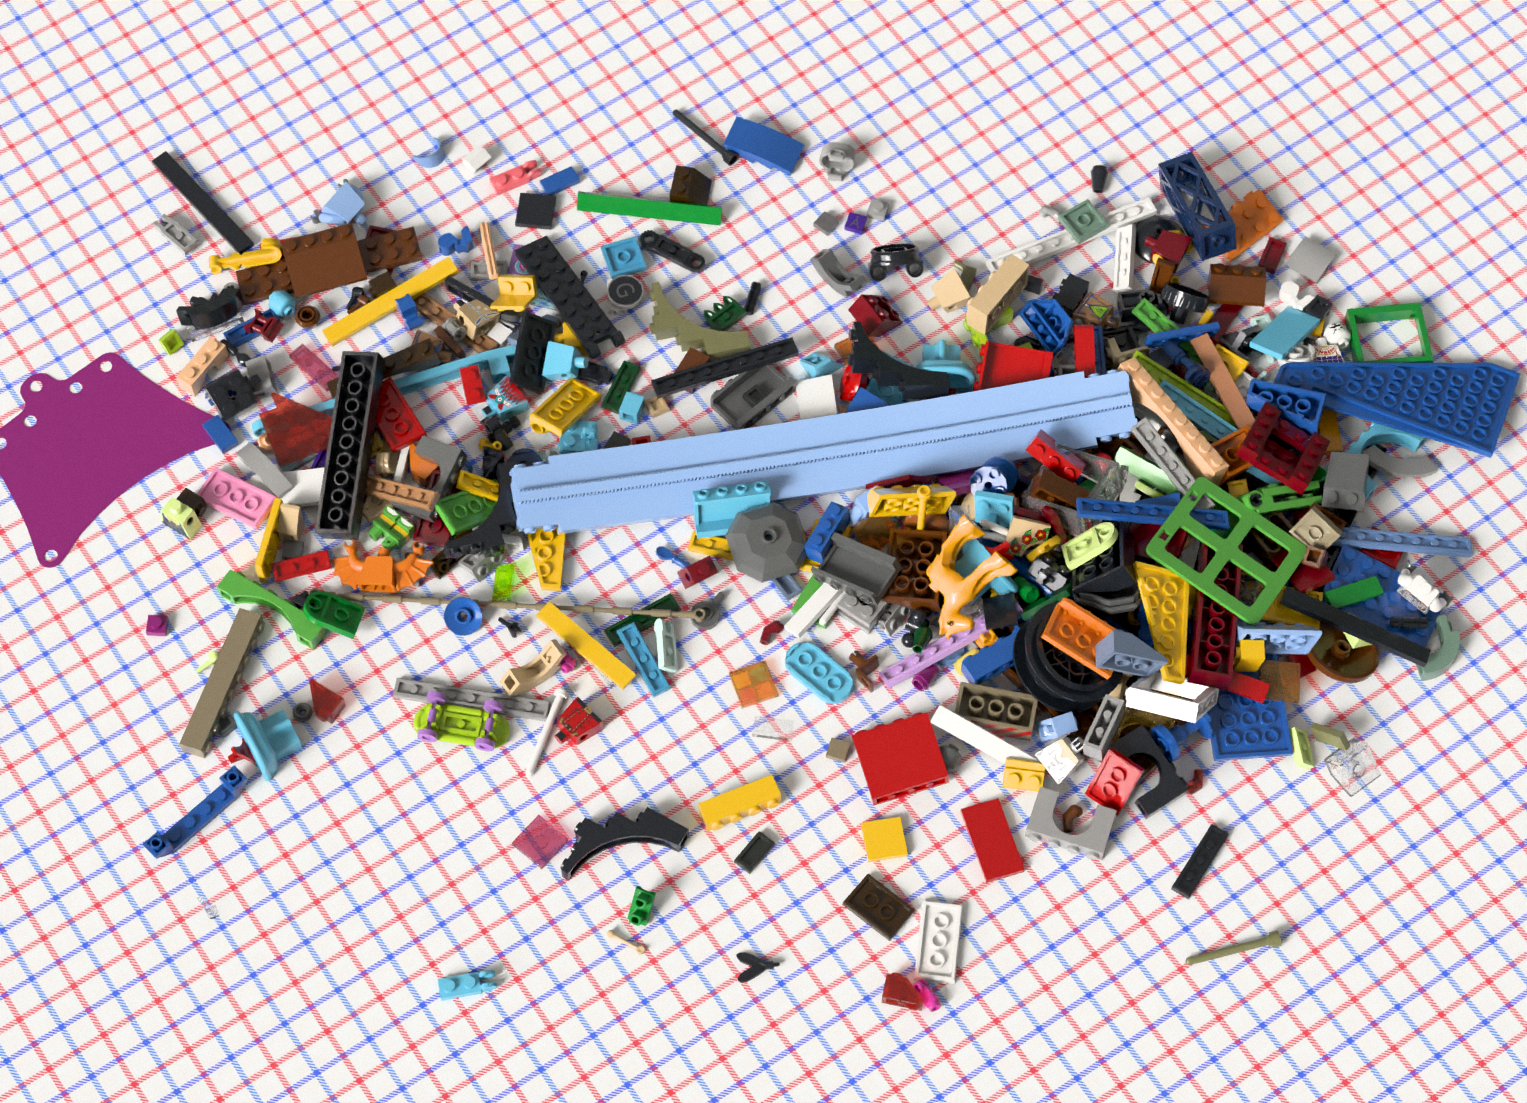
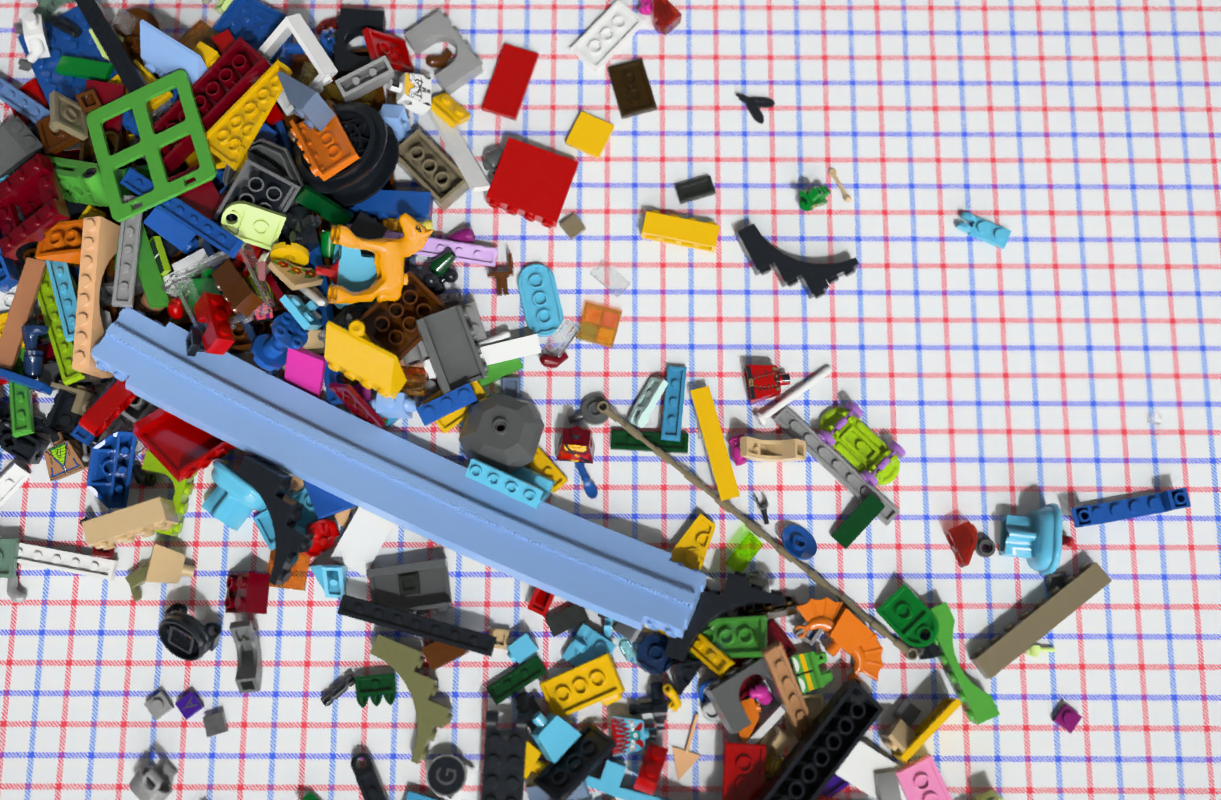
camera: 145 degrees left, 15 degrees up
red tile [271,550,332,582] -> none
clear pink tile [512,815,569,869] -> none
black brick [1052,273,1090,319] -> none
none -> clear tile [112,8,138,35]
none -> black tile [186,329,205,357]
none -> clear tile [543,319,581,358]
none -> light nougat piece [672,713,701,780]
none -> dark pink arm [749,684,772,706]
none -> dark green tile [831,493,886,549]

